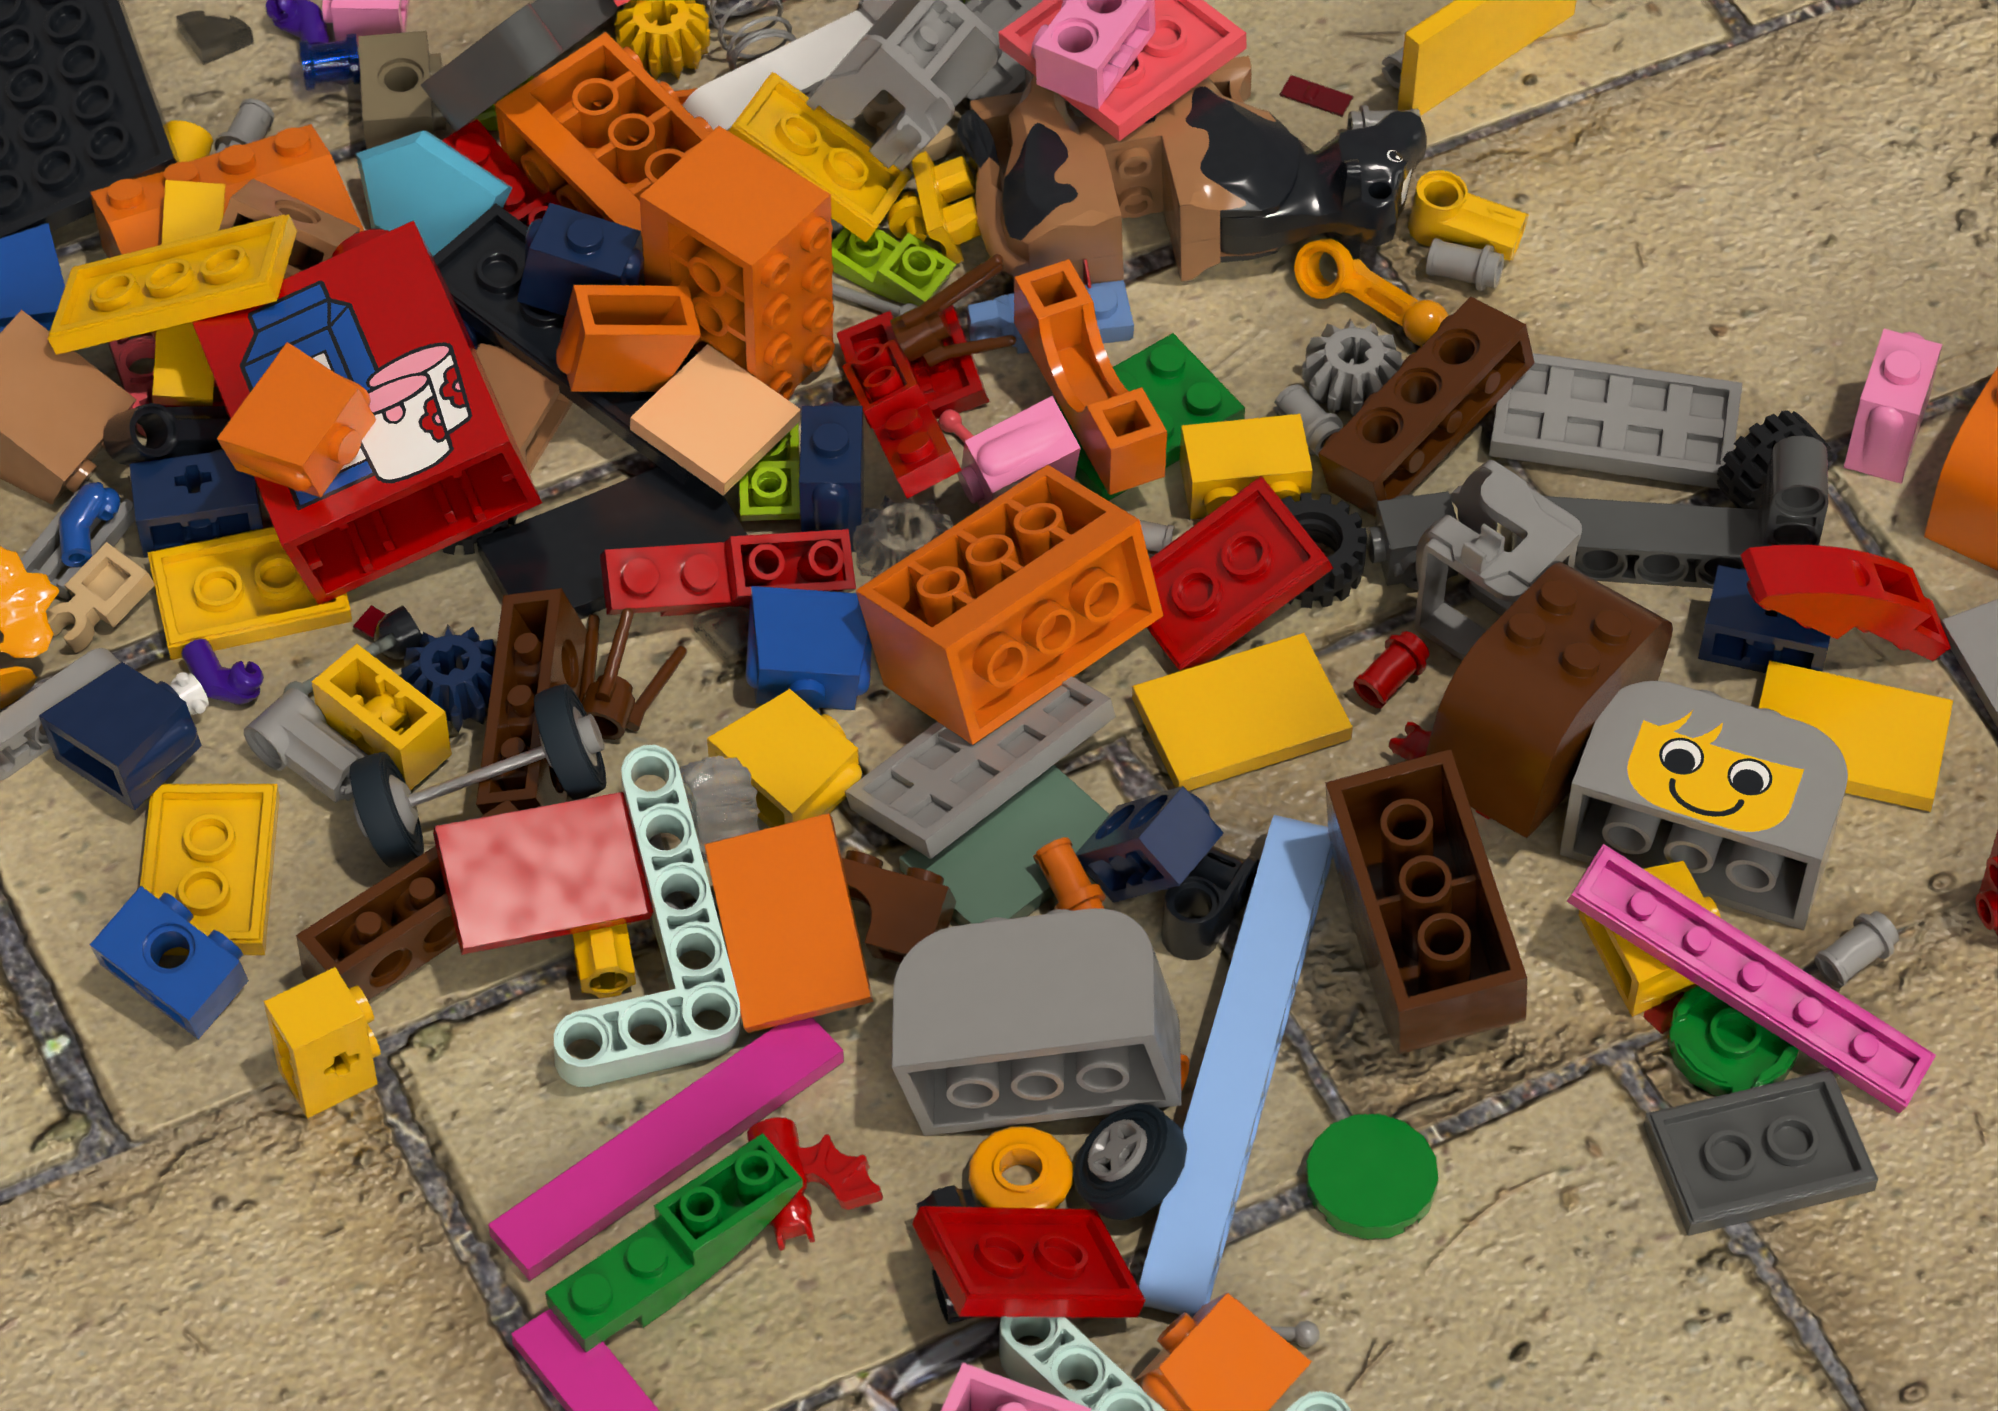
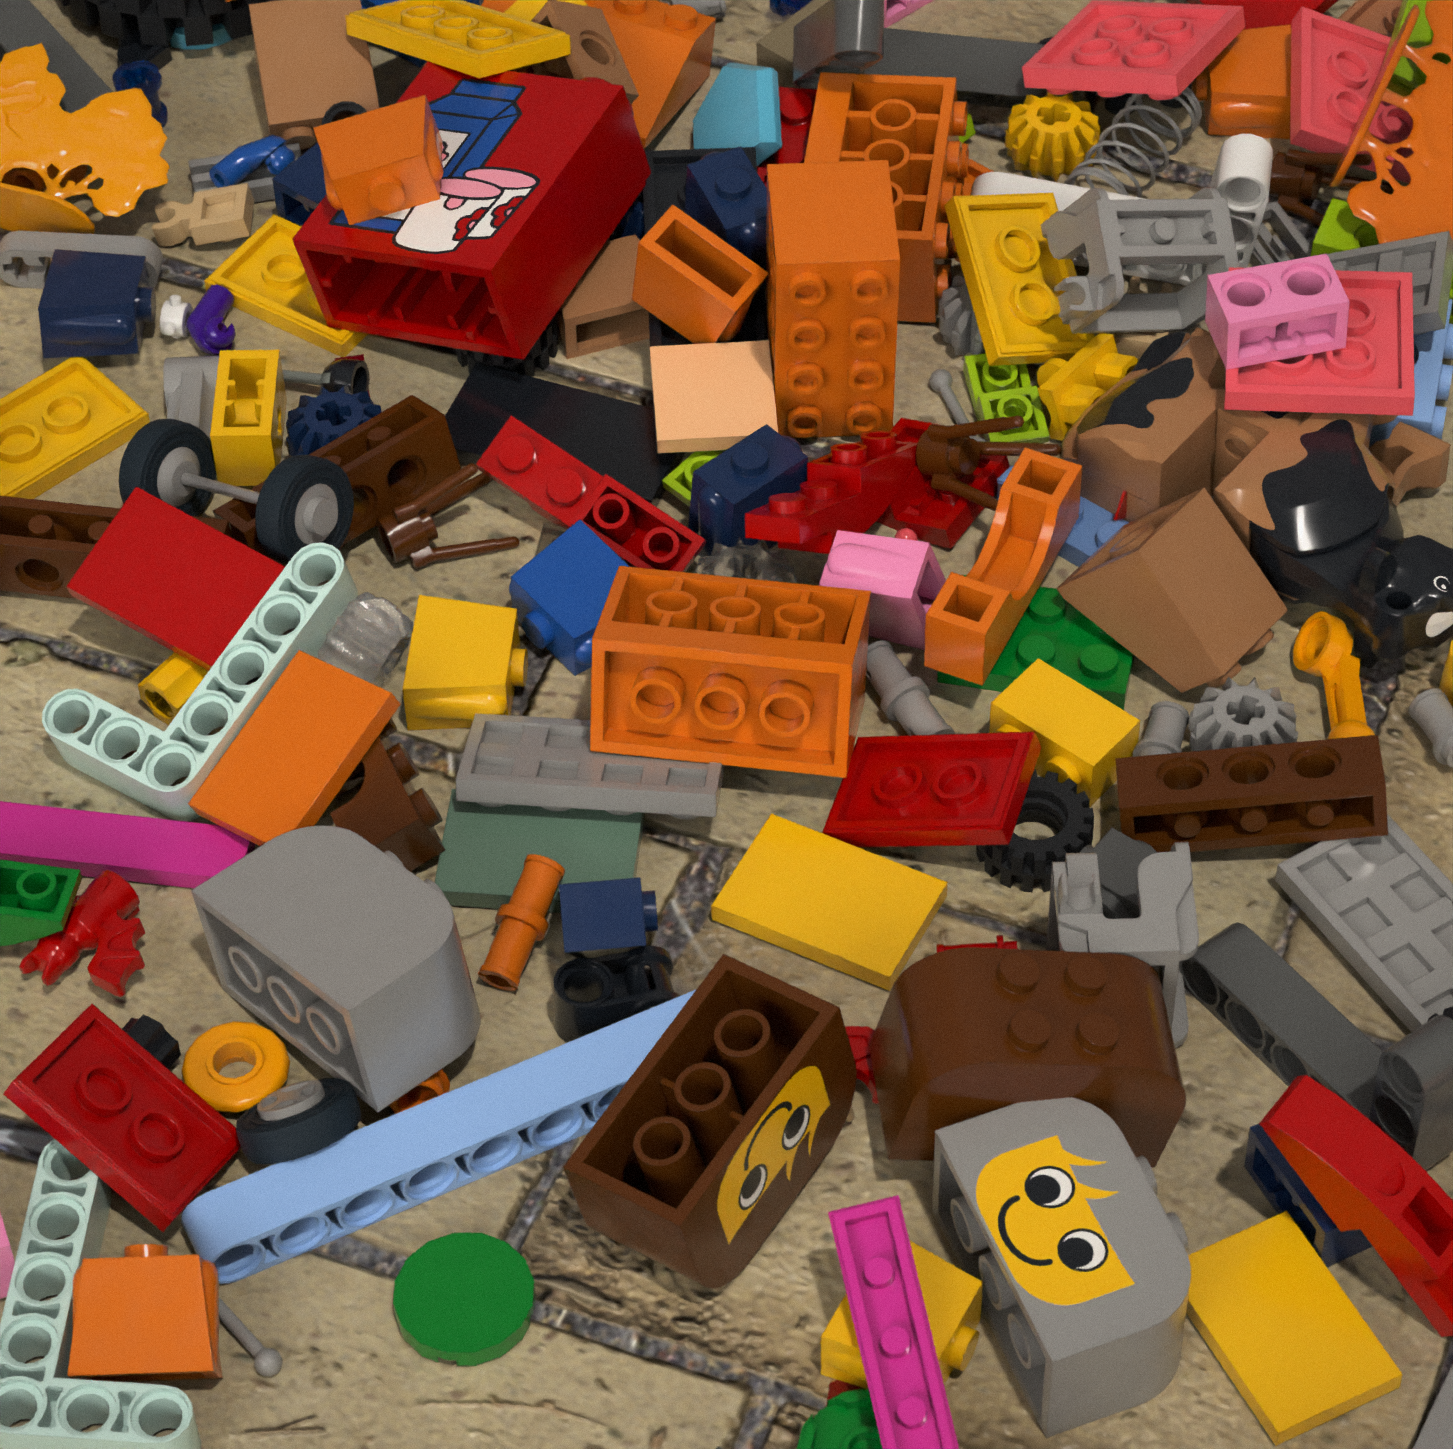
camera: 50 degrees right, 5 degrees down
none -> medium nougat slope [1056,487,1288,693]

